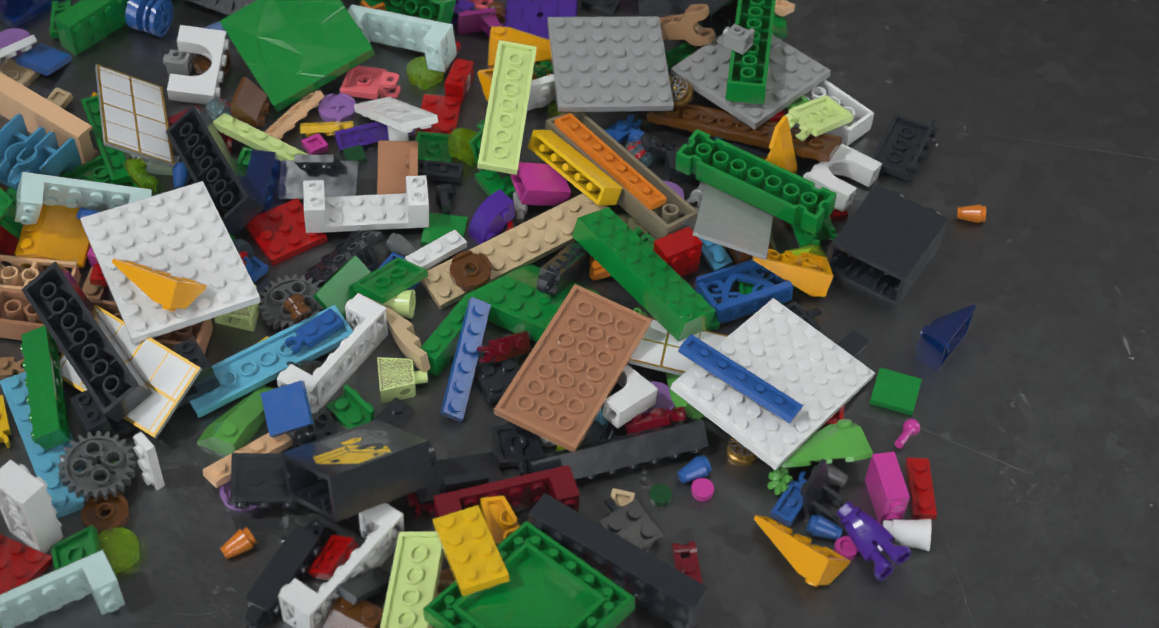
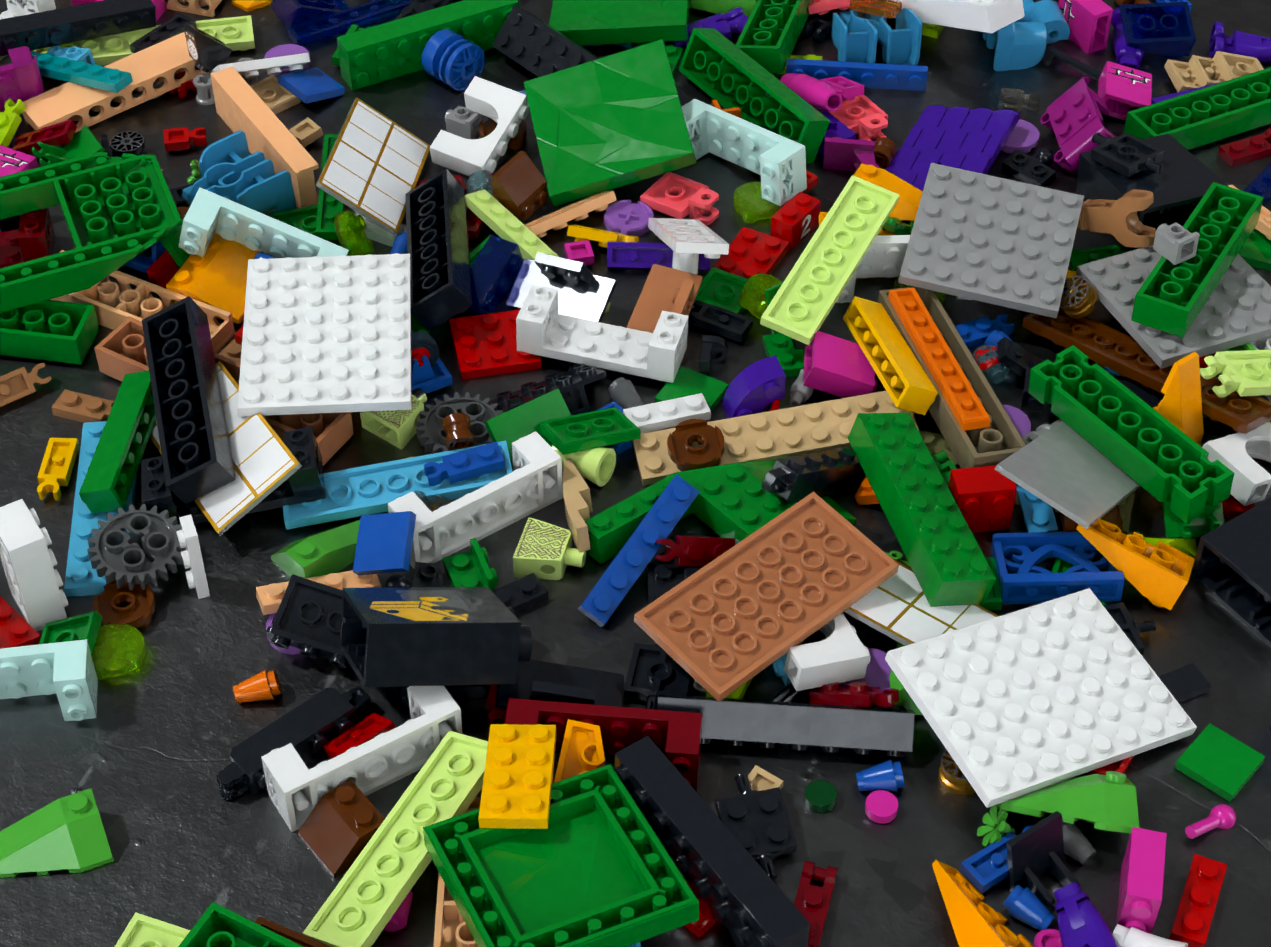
camera: 25 degrees right, 5 degrees down
light orange wedge [112,259,207,312] -> none
black tile [336,566,391,605] -> none
dark green tile [343,145,367,165] -> none
blue plate [678,334,803,424] -> none

